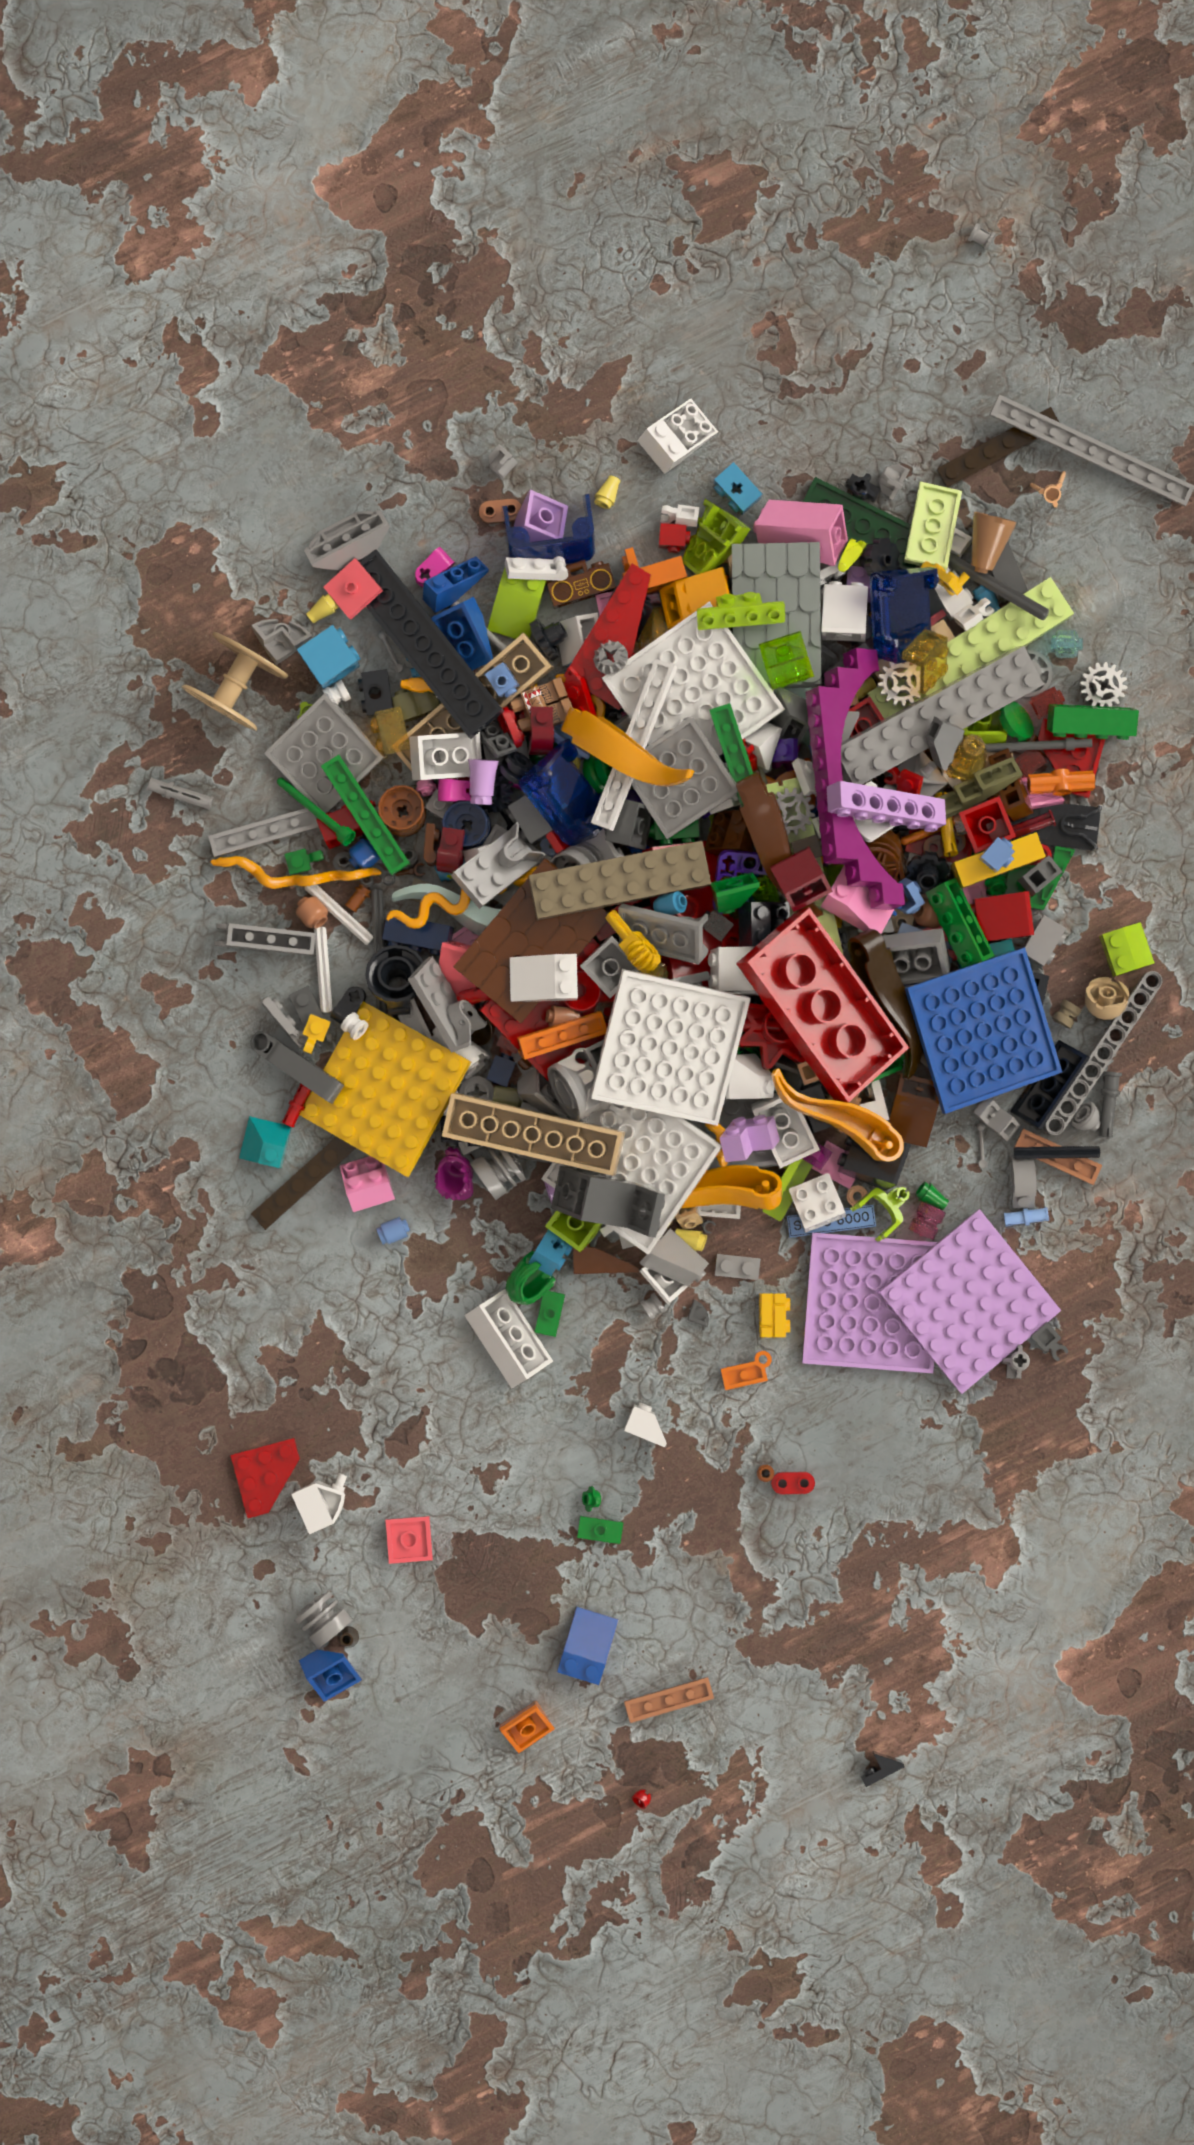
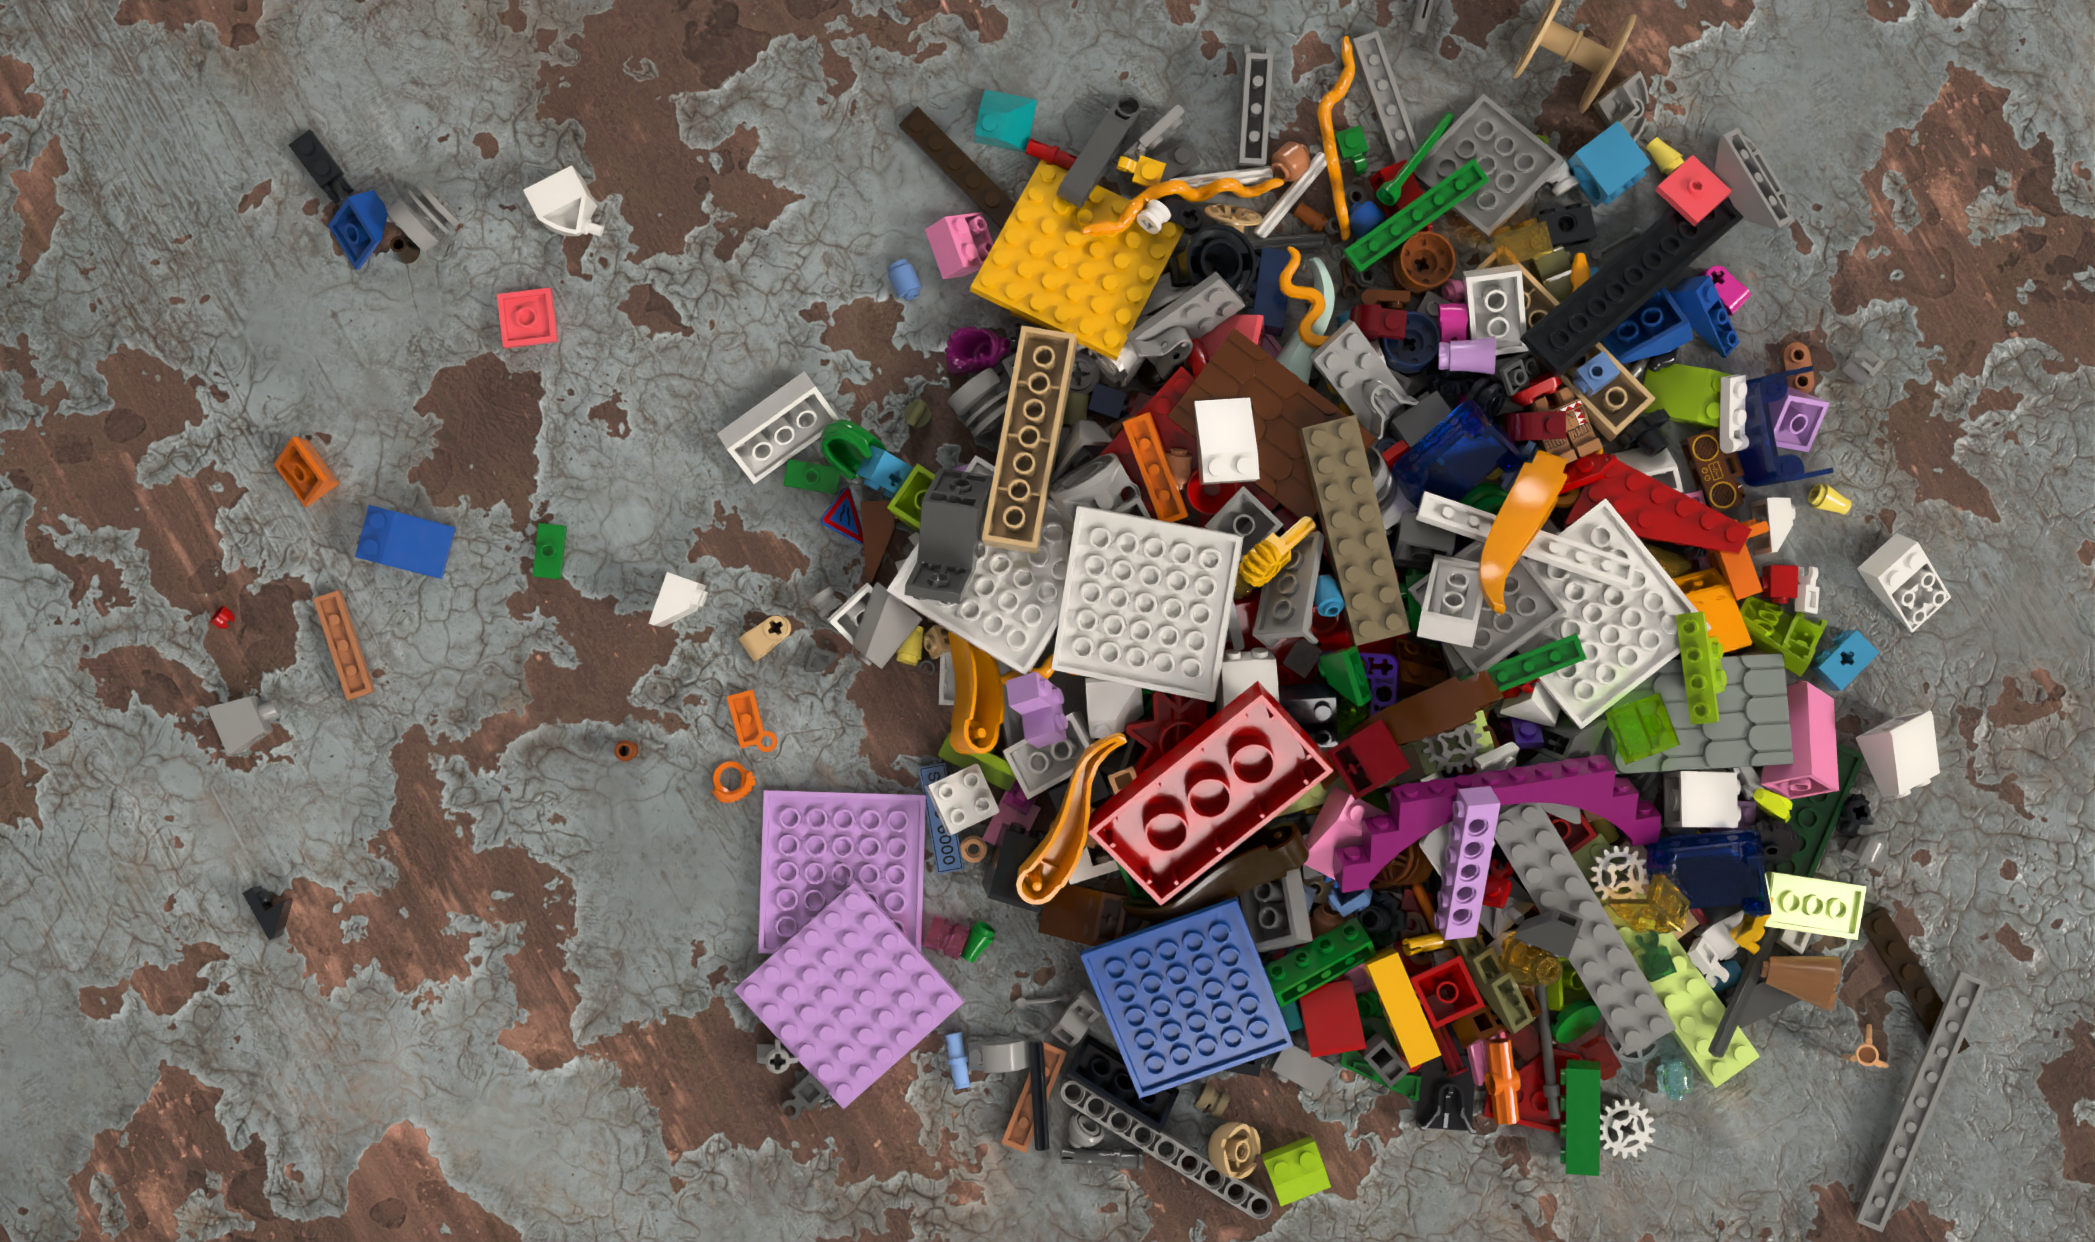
camera: 80 degrees right, 0 degrees up
red plate [231,1438,300,1519] -> none
green plate [582,1486,601,1512] -> none
light grey gear [593,640,628,675] -> none
light grey plate [715,1254,760,1280] -> none
yellow brick [759,1293,790,1337] -> none
red plate [771,1472,815,1494] -> none
lime piece [850,1187,910,1242] -> none
medium blue brick [979,837,1015,873] -> none
none -> light grey torso [207,696,281,755]
none -> black hinge [289,129,354,204]
none -> orange piece [711,761,756,803]
none -> tan piece [738,616,791,661]
none -> piece [820,487,863,544]
none -> olive plate [904,400,931,428]
none -> light orange animal [1081,178,1284,237]
none -> tan wheel [1204,204,1262,233]
none -> white slope [1417,554,1483,648]
none -> clear green plate [1635,929,1677,982]
none -> black arm [1647,347,1679,372]
none -> white slope [1750,497,1796,556]
none -> white slope [1855,710,1940,799]

